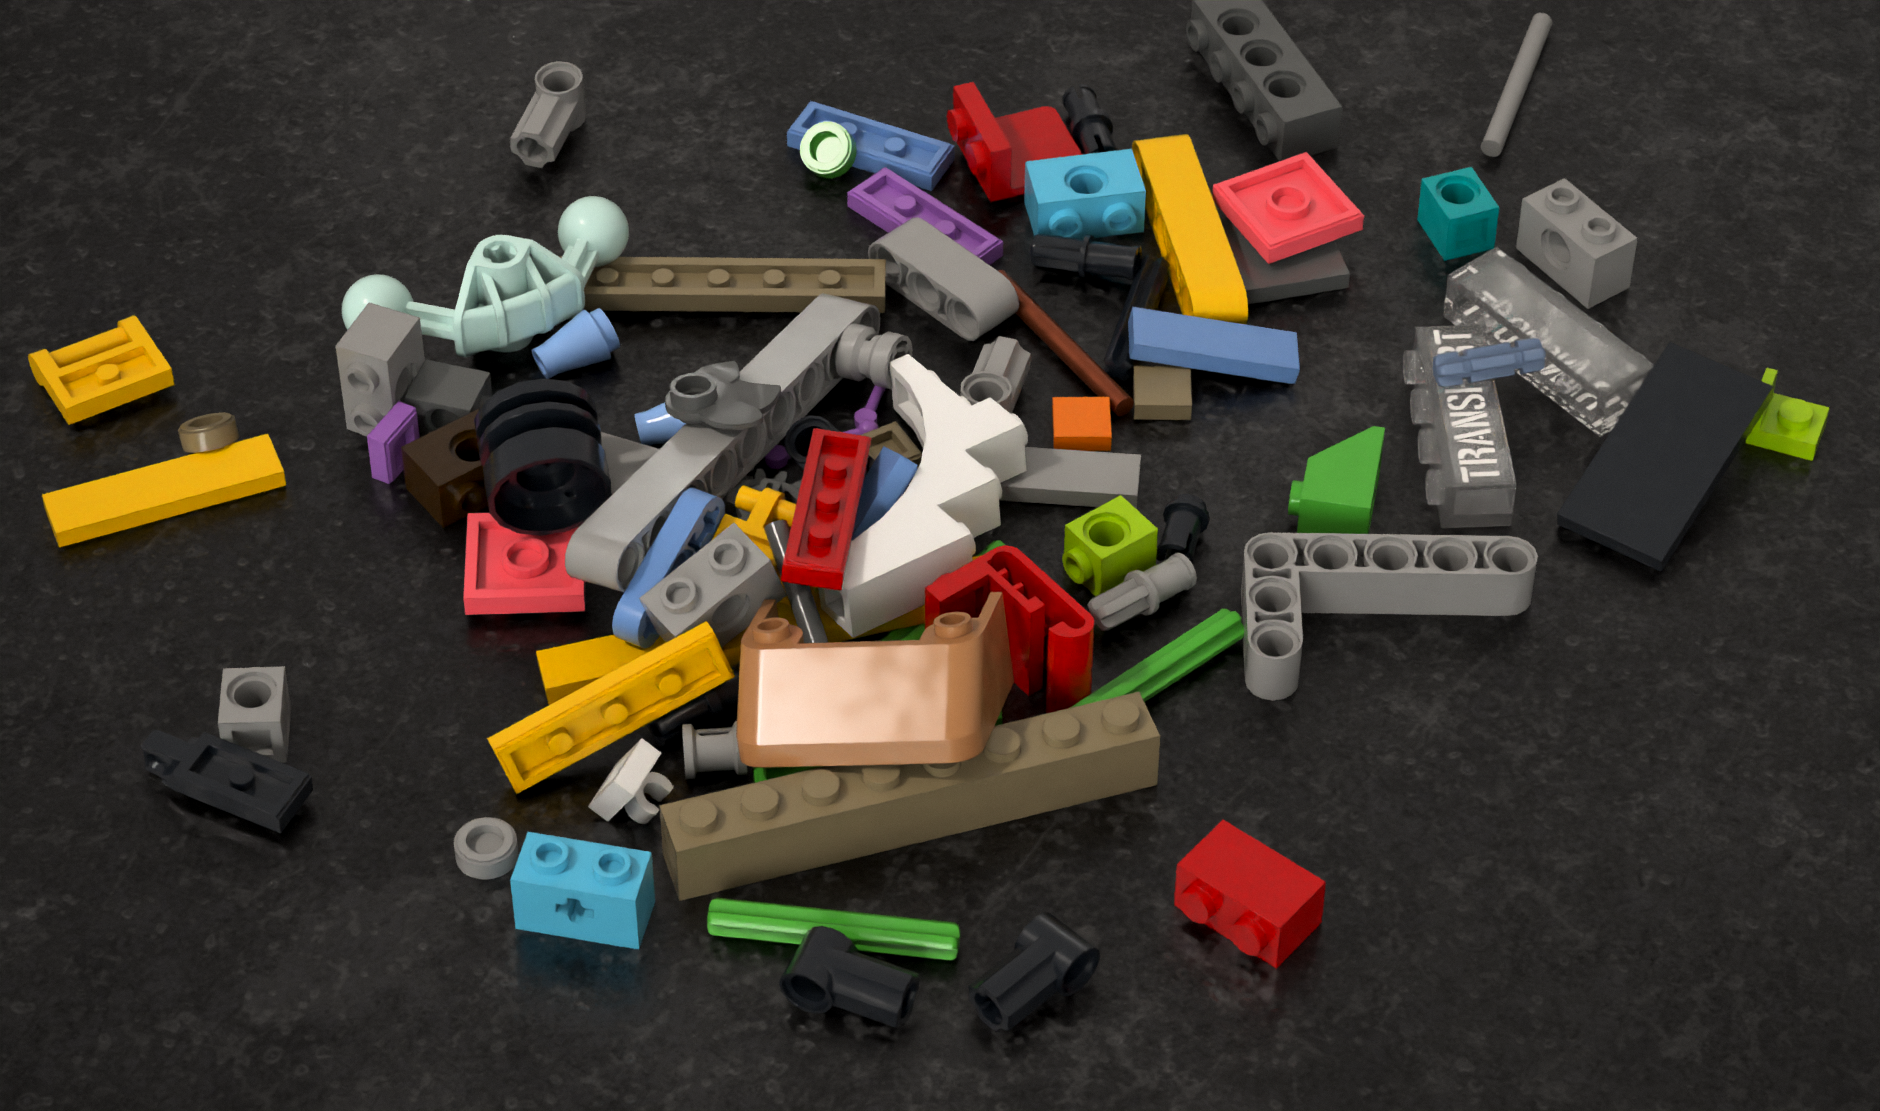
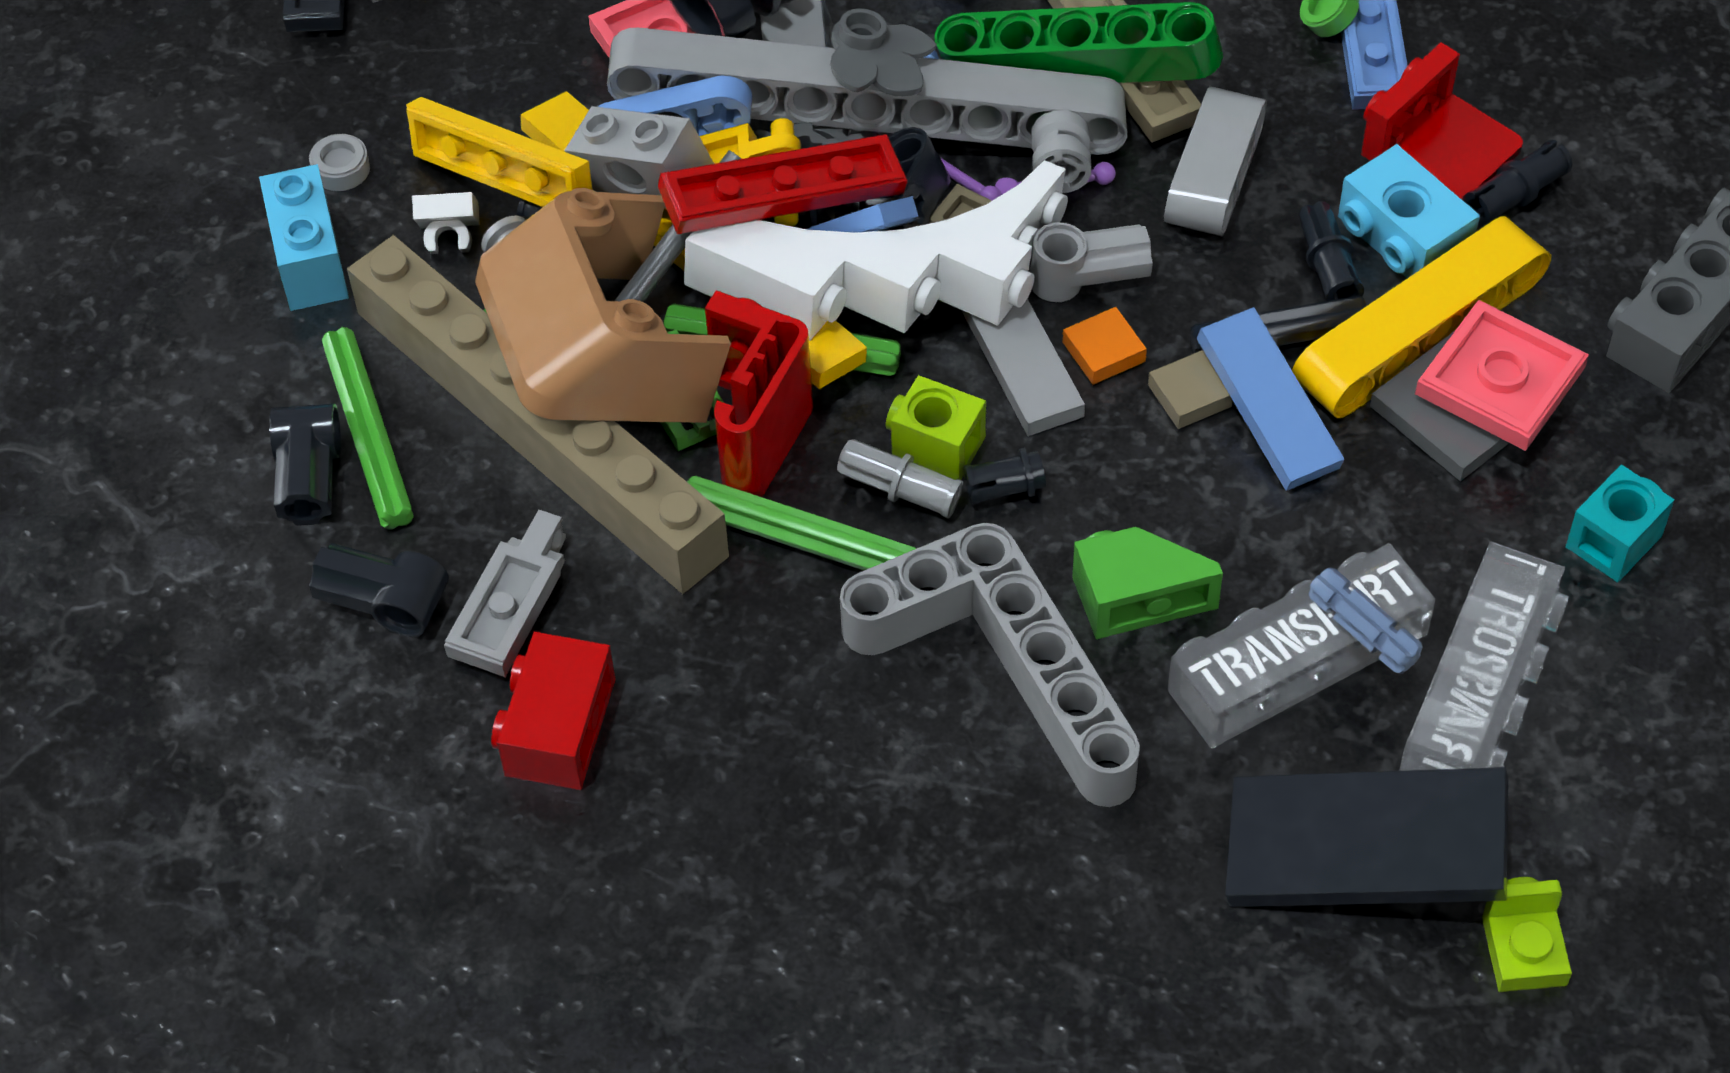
camera: 65 degrees right, 10 degrees up
medium lavender tile [847,167,1003,265] -> none
copper bar [998,270,1134,416] -> none
light grey brick [1516,178,1638,309] -> none
none -> light grey hinge [444,510,566,677]
none -> green beam [934,2,1223,83]

